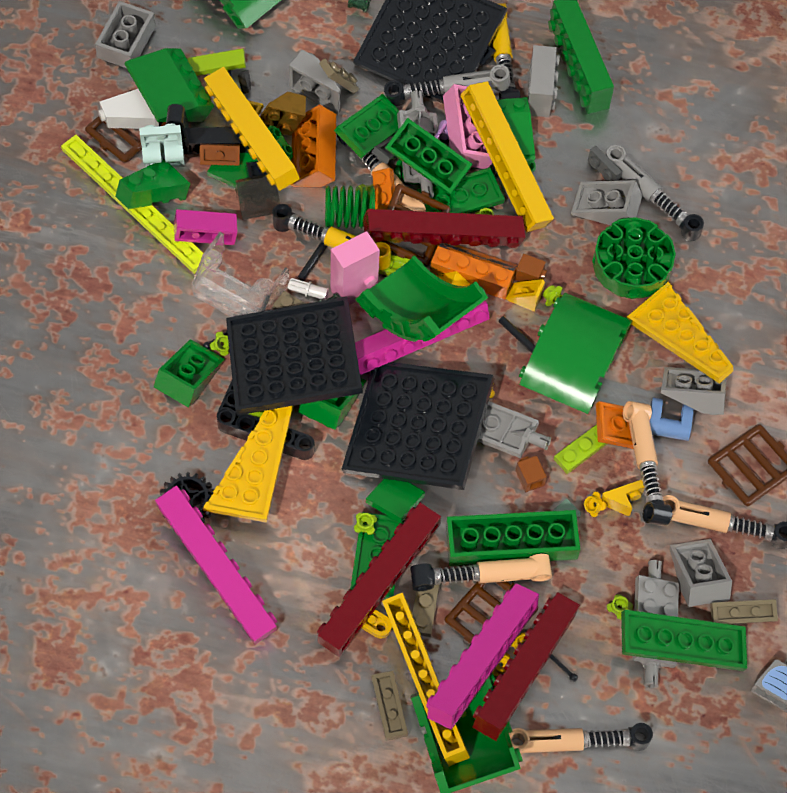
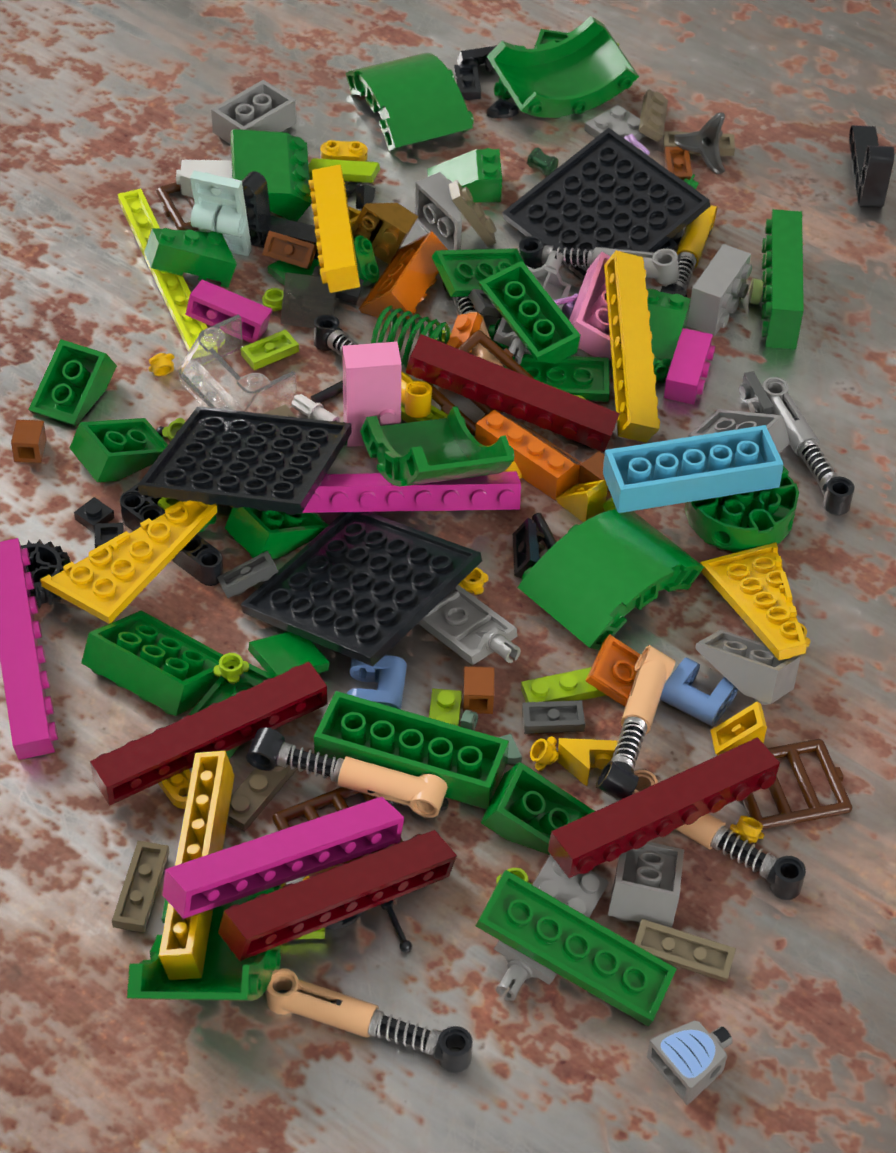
camera: 25 degrees right, 15 degrees down
none -> dark orange brick [11,419,47,463]
none -> green slope [28,339,117,426]
none -> black plate [74,497,115,533]
none -> green slope [81,610,223,716]
none -> black plate [94,523,124,548]
none -> yellow plate [148,353,175,376]
none -> dark grey plate [217,551,279,598]
none -> lime plate [241,329,299,371]
none -> lime plate [262,288,287,311]
none -> yellow plate [320,140,368,161]
none -> medium blue connector [347,655,407,709]
none -> green slope [427,148,502,203]
none -> lime plate [429,688,462,726]
none -> sand green tile [460,709,478,731]
none -> green slope [481,762,595,855]
none -> black plate [512,518,545,579]
none -> dark grey plate [522,701,585,734]
none -> dark red brick [548,737,780,878]
none -> medium azure brick [603,425,784,513]
none -> dark pink brick [664,328,716,405]
none -> yellow slope [710,701,767,755]
none -> yellow plate [730,816,765,843]
none -> yellowish green tile [748,278,763,305]

